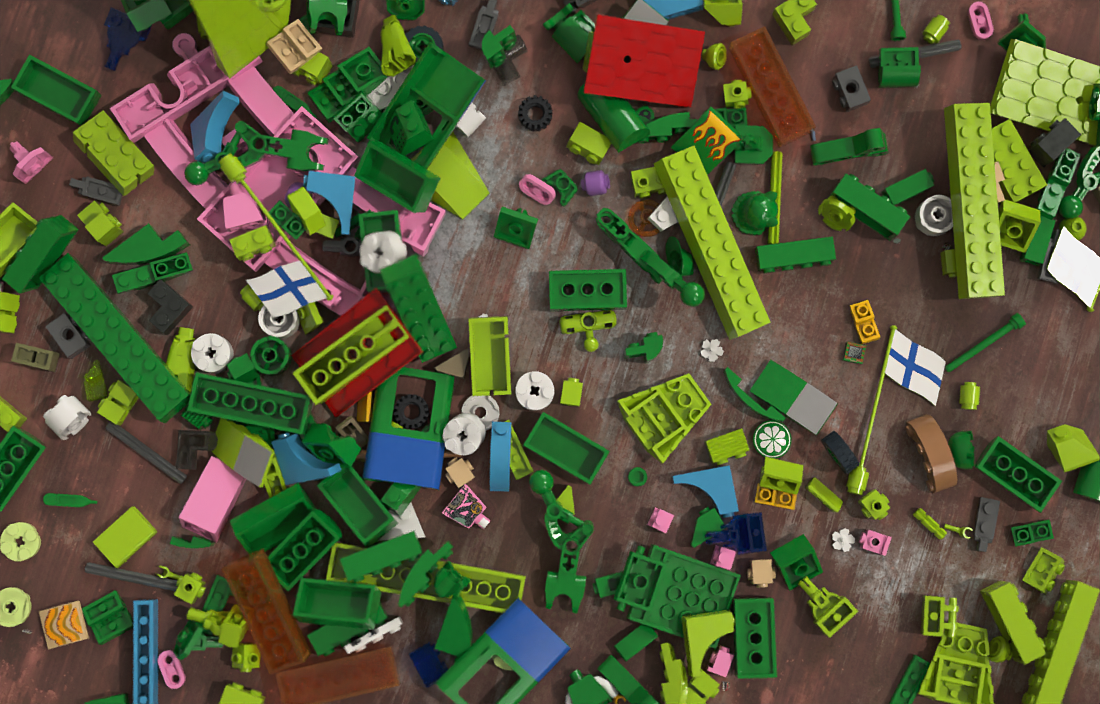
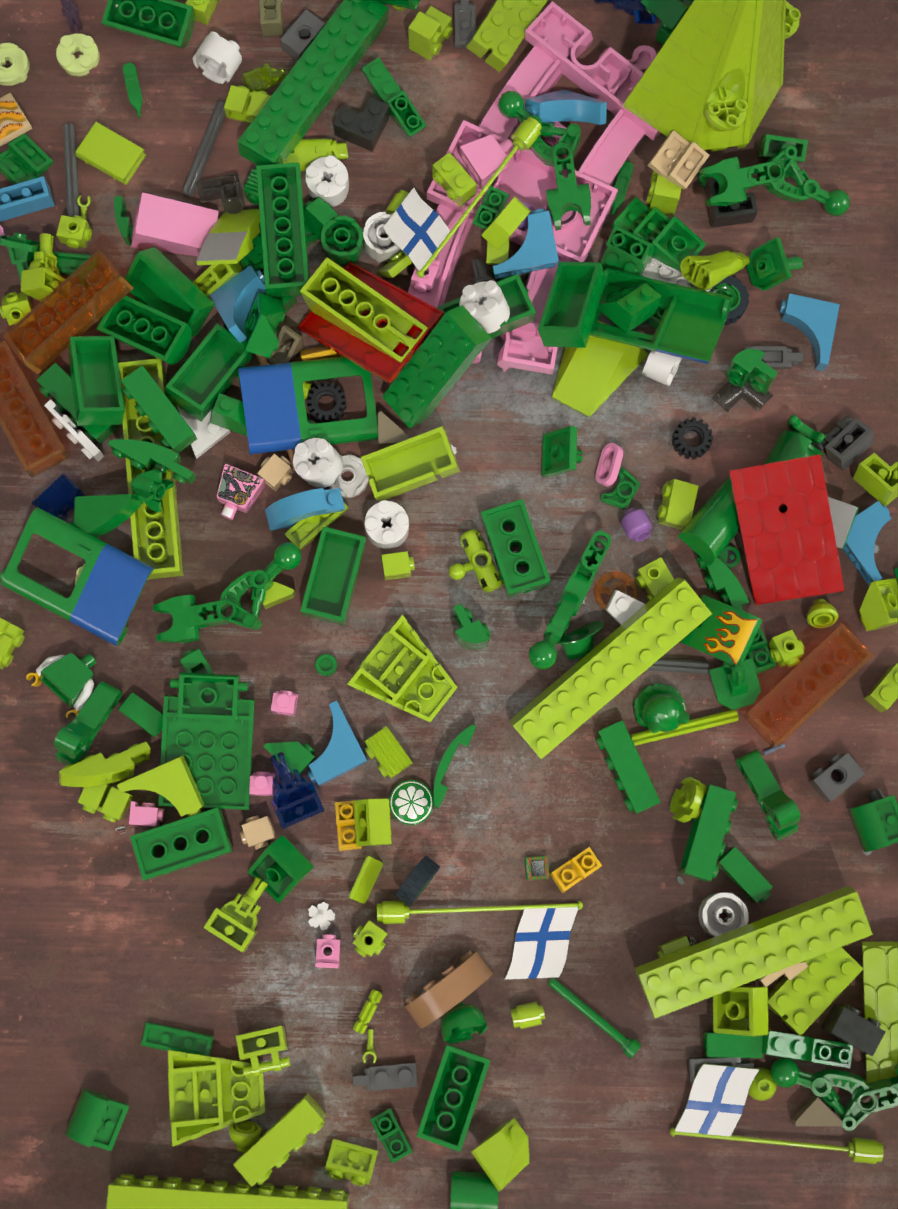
camera: 75 degrees right, 5 degrees down
green slope [102,223,190,265] -> none
white plant [700,339,724,362] -> none
slope [750,360,838,436] -> none

